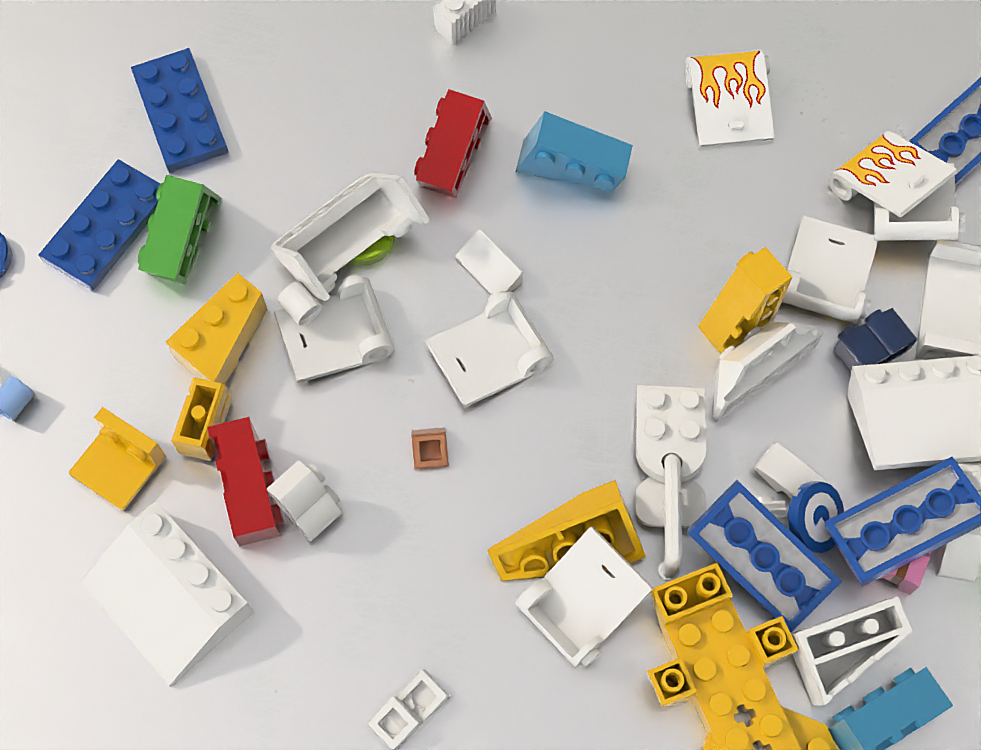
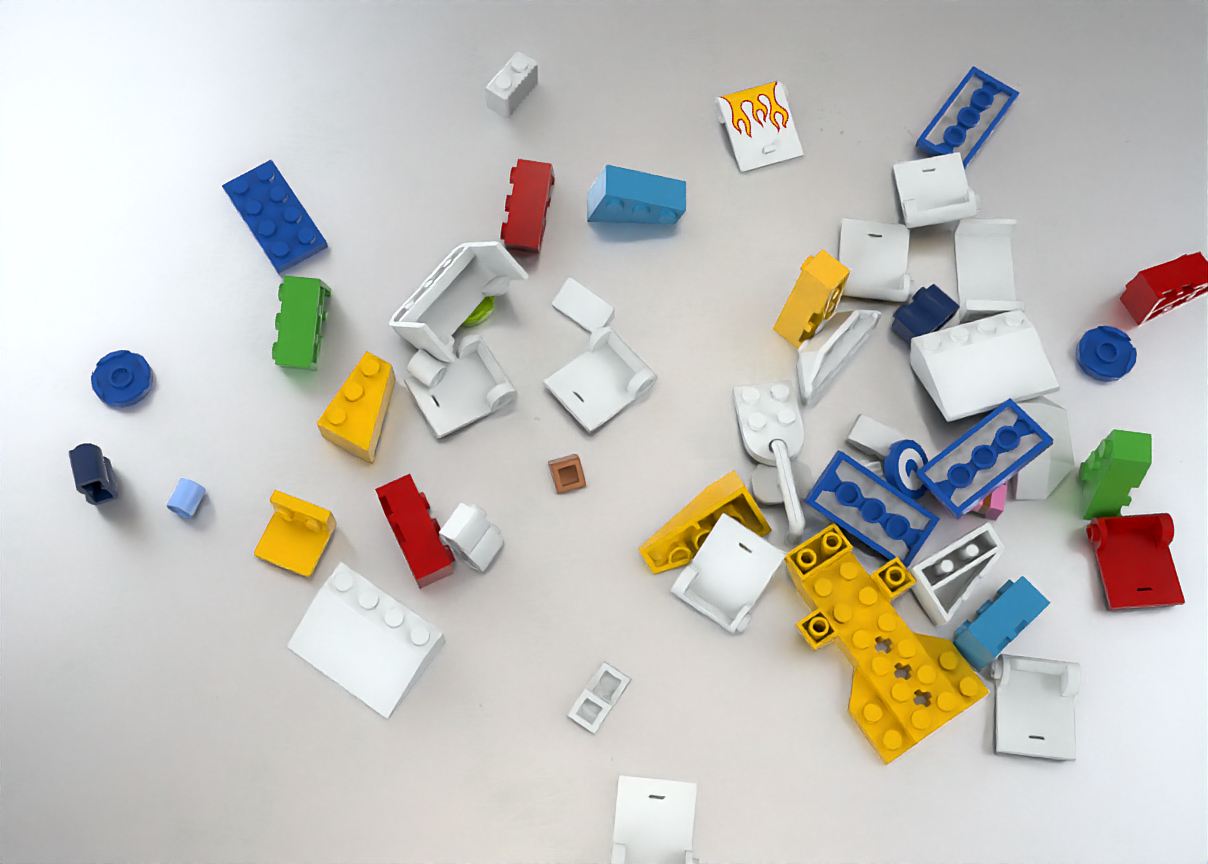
camera: 15 degrees left, 0 degrees up
blue piece [38,159,161,291] -> none
yellow brick [171,378,232,461] -> none
white door [828,131,957,218] -> none

